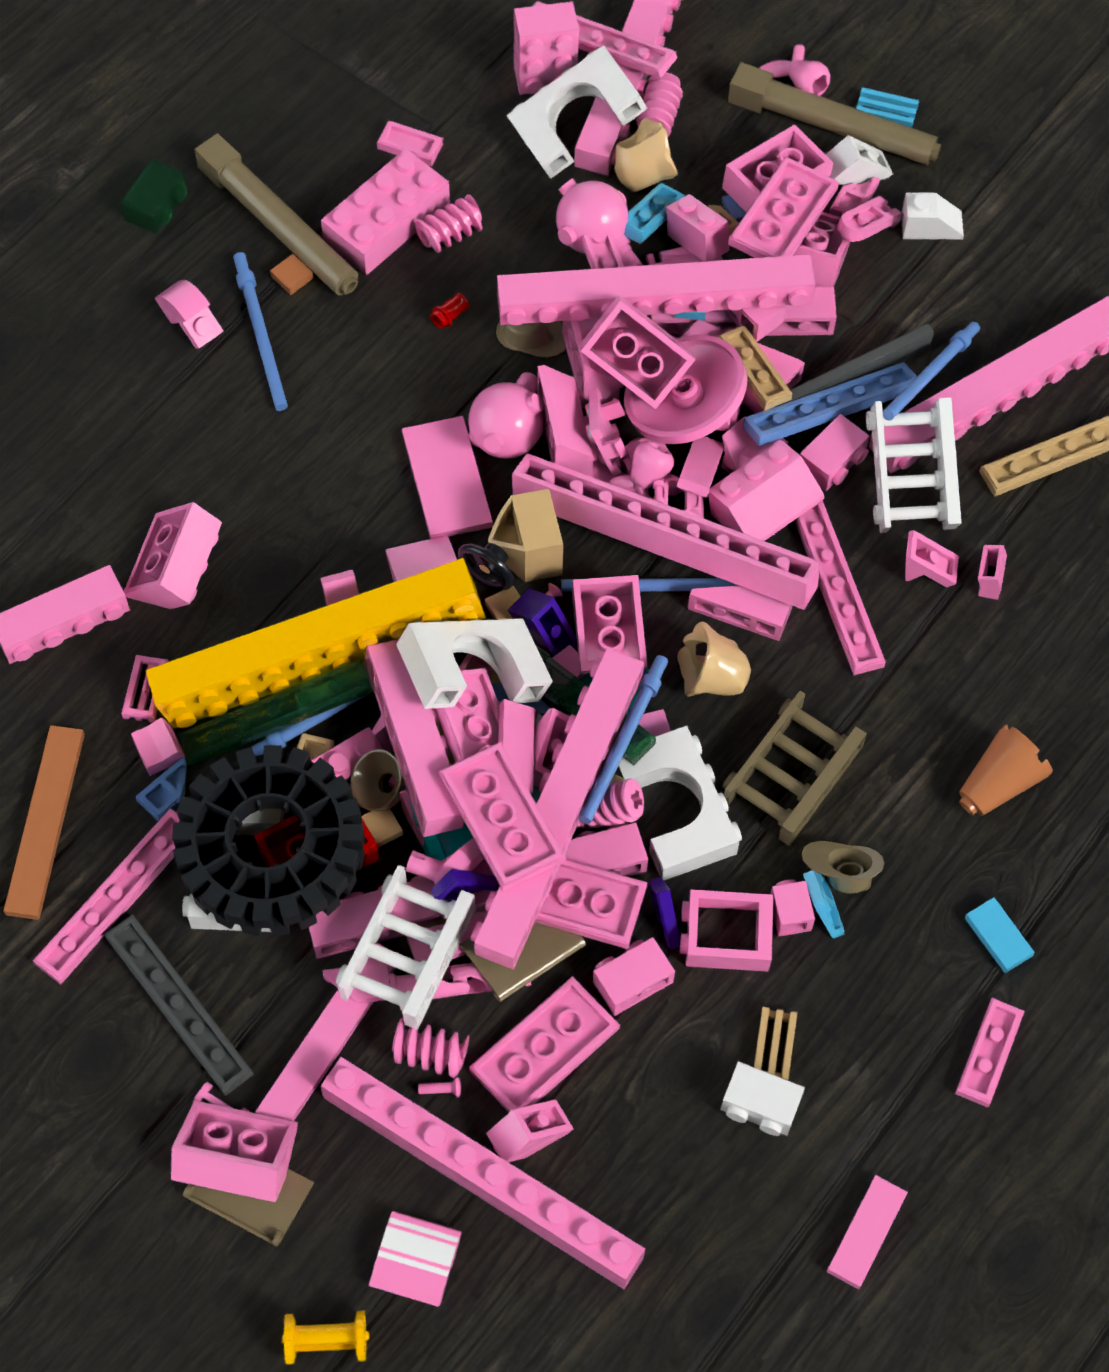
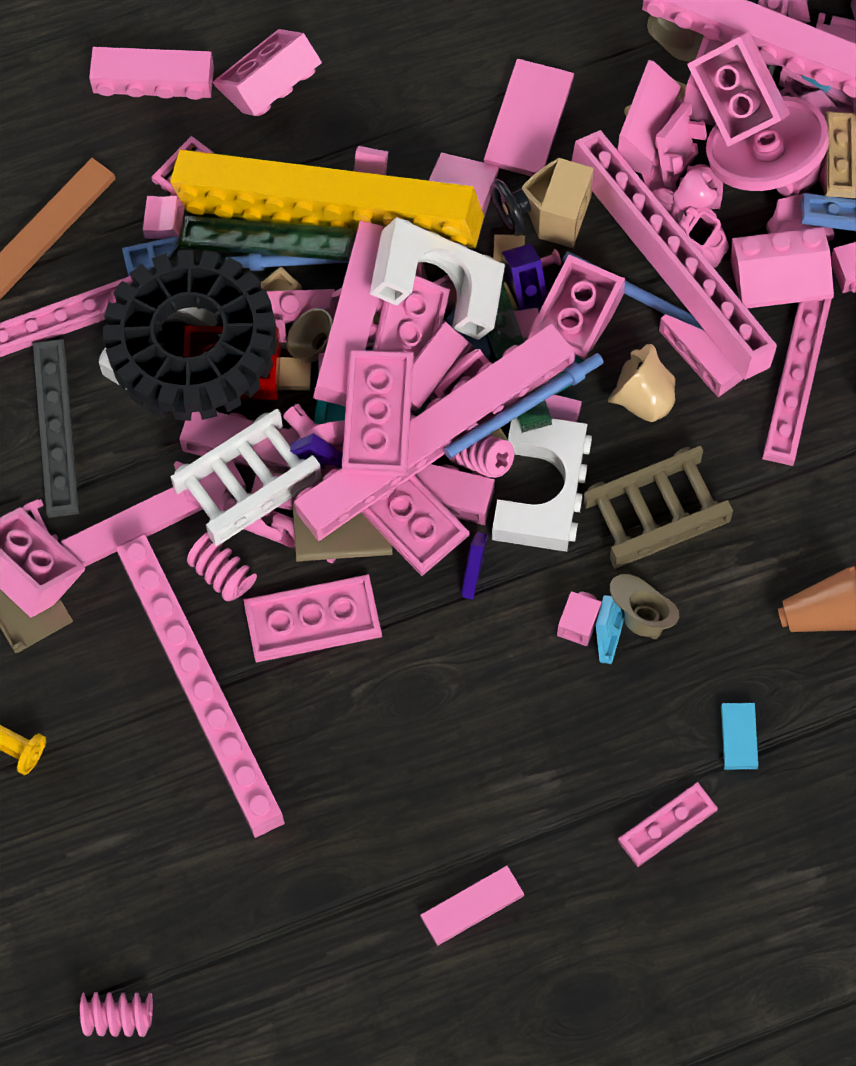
camera: 35 degrees right, 5 degrees up
slope [369,1211,462,1307] -> none
bright pink piece [418,1077,461,1098] -> none
bright pink piece [468,372,545,459] -> none
bright pink slope [486,1099,574,1162] -> none
bright pink brick [593,937,675,1016] -> none
bright pink tile [676,437,724,497] -> none
bright pink window [680,890,773,972] -> none
white brick [721,1062,805,1136] -> none
tan tile [754,1007,797,1081] -> none

